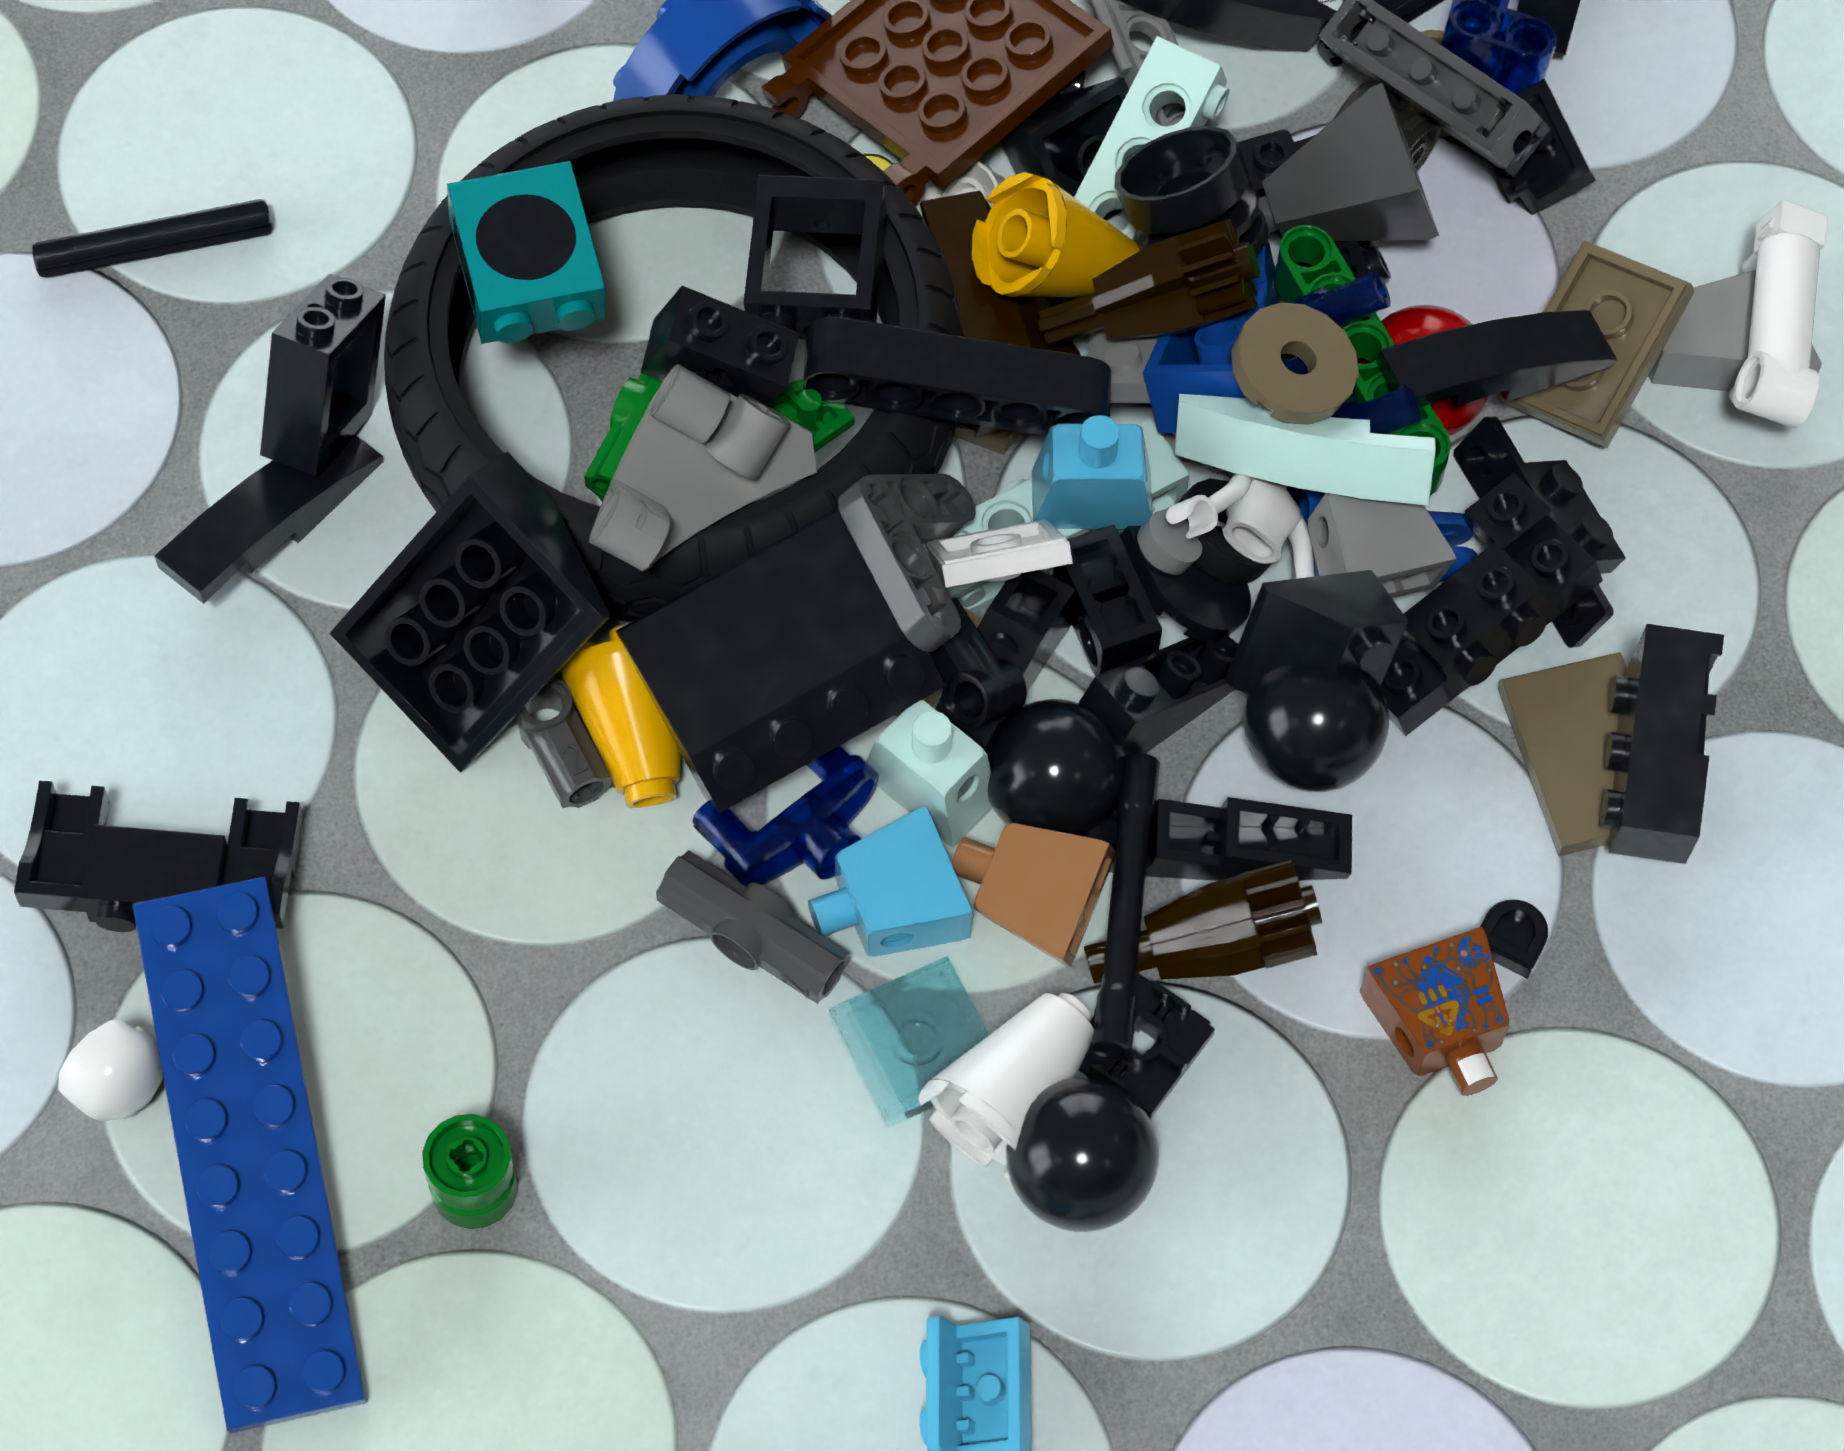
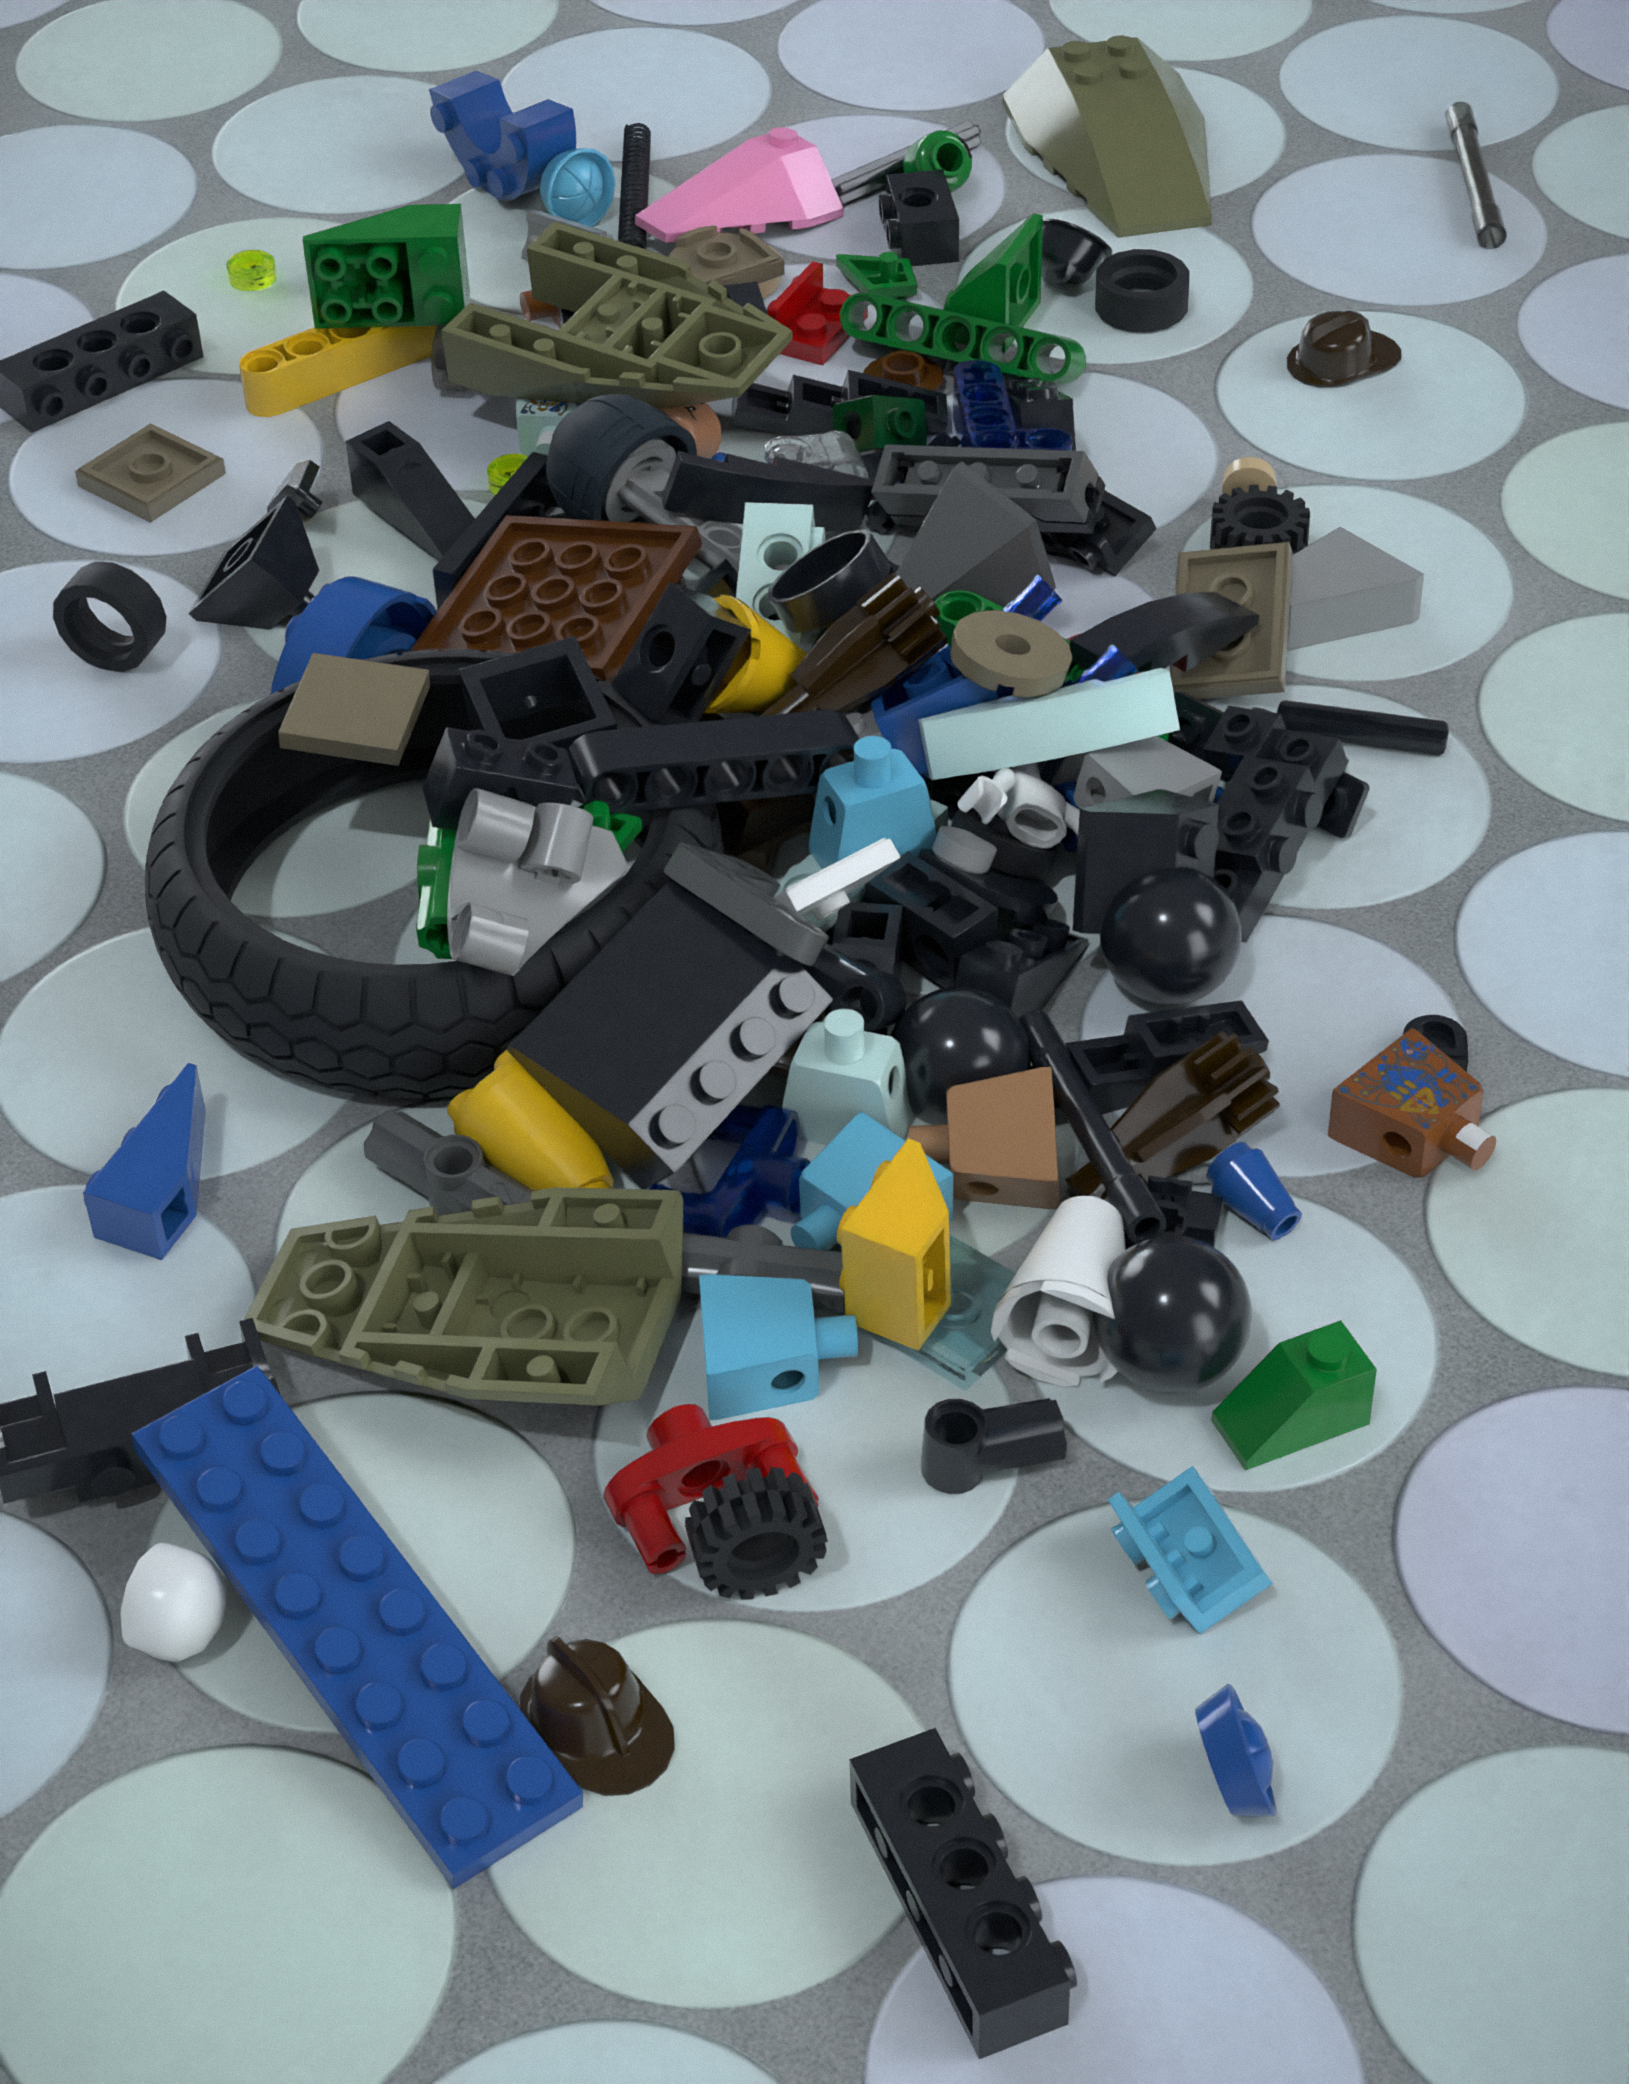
camera: 20 degrees left, 20 degrees down
black slope [154,434,384,604] -> none
black window [260,274,386,477] -> none
black slope [329,452,611,773] -> none
green wheel [422,1114,518,1229] -> none
teal brick [447,161,605,344] -> none
dark tan tile [1498,652,1627,856] -> none
black wedge [1600,624,1724,864] -> none
white piece [1729,199,1828,428] -> none
none -> blue slope [83,1063,206,1260]
none -> olive wedge [244,1187,683,1405]
none -> dark tan tile [278,653,430,766]
none -> dark brown piece [520,1636,675,1796]
none -> red connector [603,1404,819,1574]
none -> black brick [611,582,751,725]
none -> black tyre [685,1467,828,1600]
none -> medium azure torso [699,1274,858,1420]
none -> yellow slope [836,1138,951,1351]
none -> black piece [921,1398,1067,1494]
none -> blue cone [1206,1142,1302,1240]
none -> black tyre [1210,485,1310,555]
none -> green slope [1211,1320,1377,1471]
none -> tan tile [1222,457,1276,496]
none -> black axle [1277,700,1449,755]

